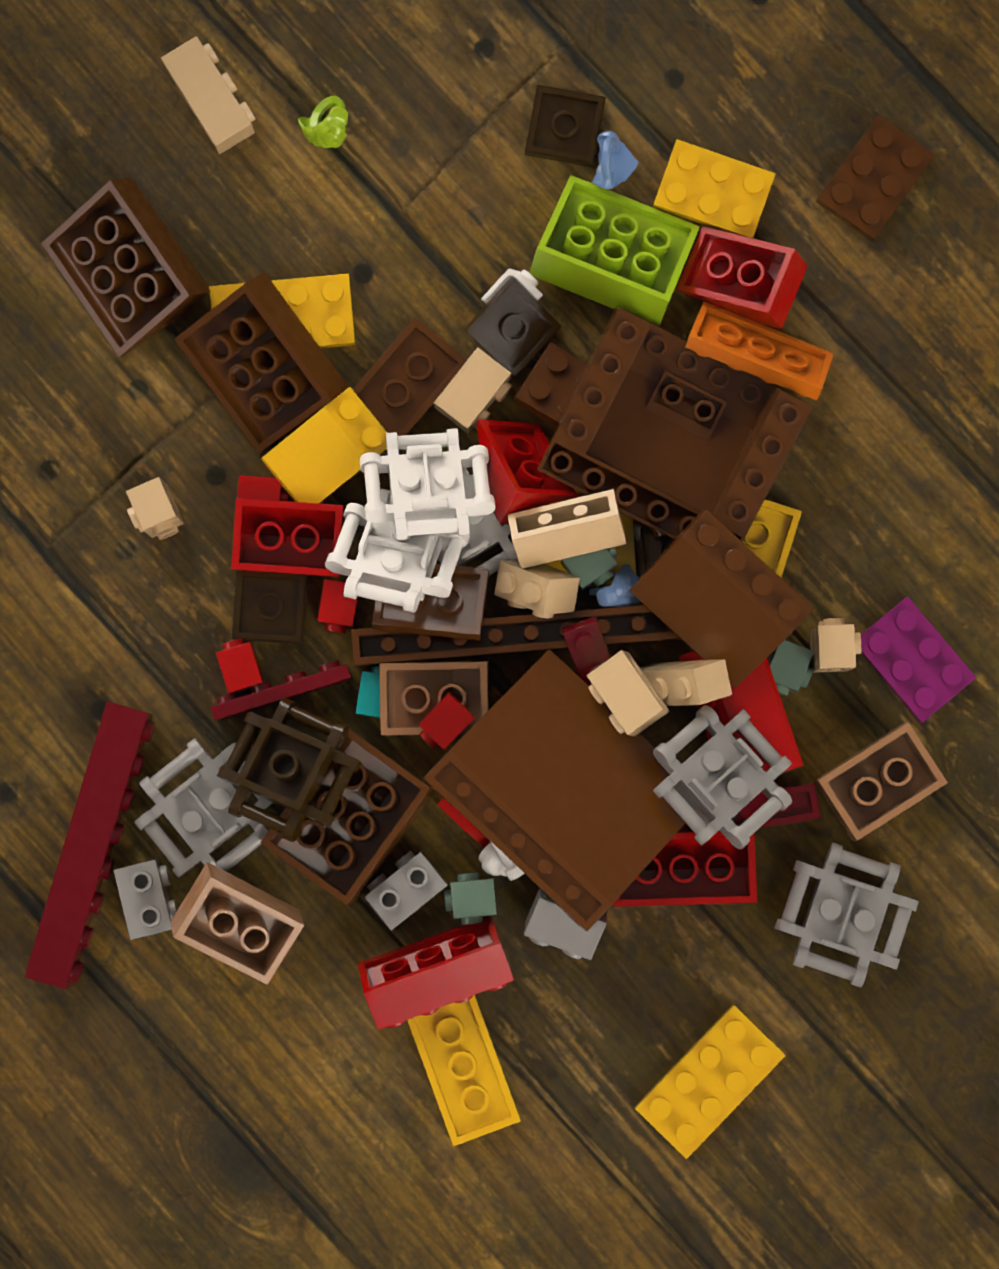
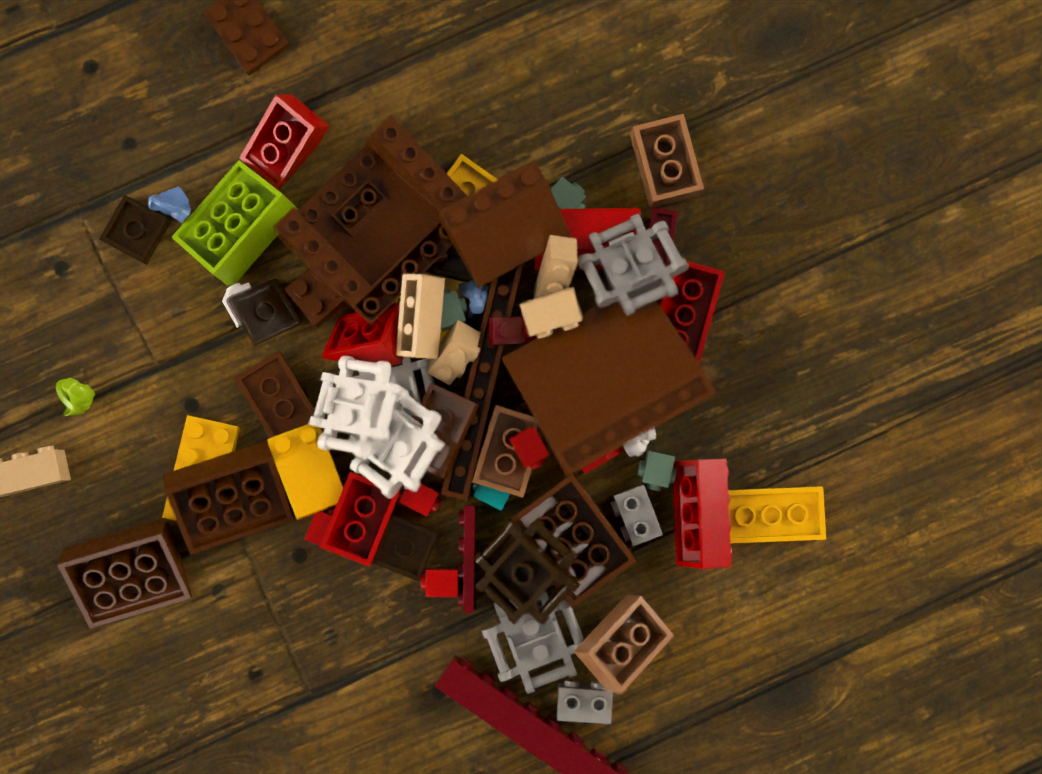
camera: 75 degrees left, 0 degrees up
tan brick [126,477,184,540] -> none
tan brick [434,347,512,433] -> none
light grey brick [524,888,607,960] -> none
yellow plate [634,1005,786,1159] -> none
yellow plate [653,139,776,238] -> none
orange plate [685,301,834,400] -> none
light grey brick [774,842,919,988] -> none
tan brick [810,618,861,673] -> none
magenta plate [861,596,977,723] -> none

